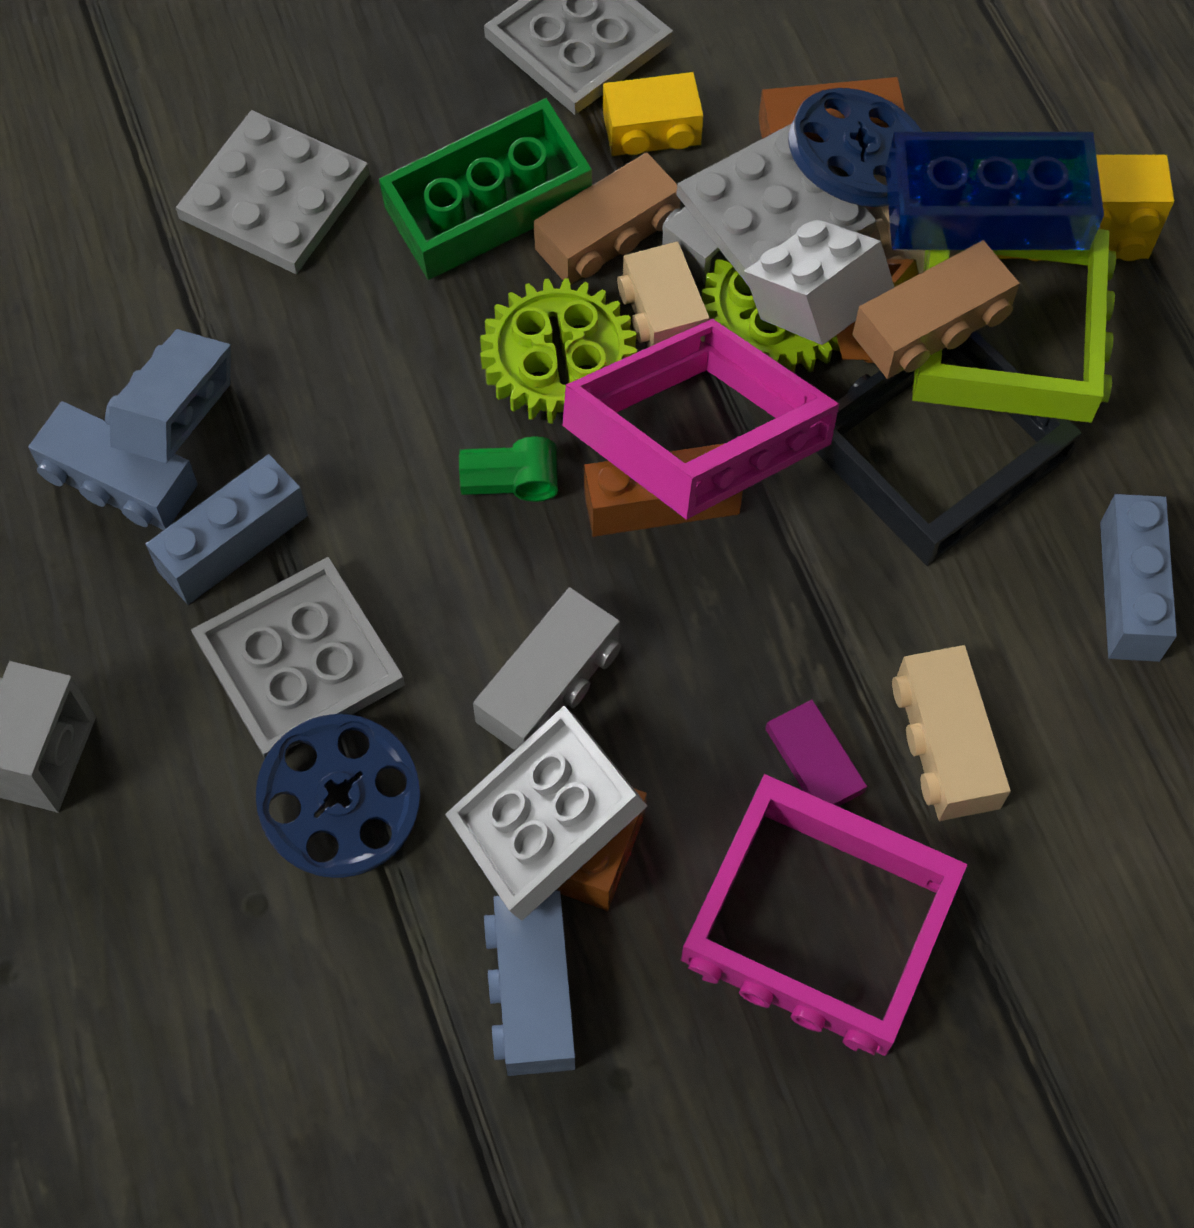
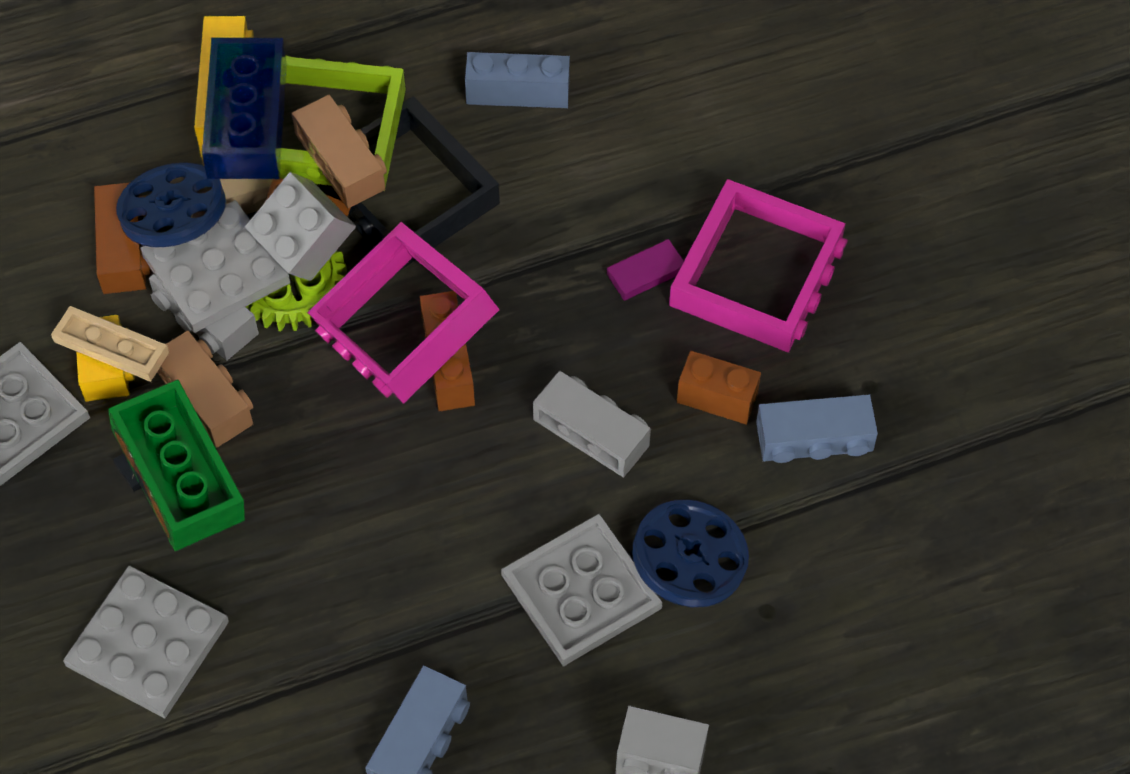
camera: 90 degrees left, 5 degrees down
sand blue brick [105,329,231,463] -> none
sand blue brick [146,454,308,605] -> none
light grey plate [445,706,648,921] -> none
green piece [459,436,558,502] -> none
lime gear [480,278,637,424] -> none
tan brick [617,241,709,347] -> none
tan brick [892,645,1011,821] -> none
none -> tan plate [51,306,169,382]

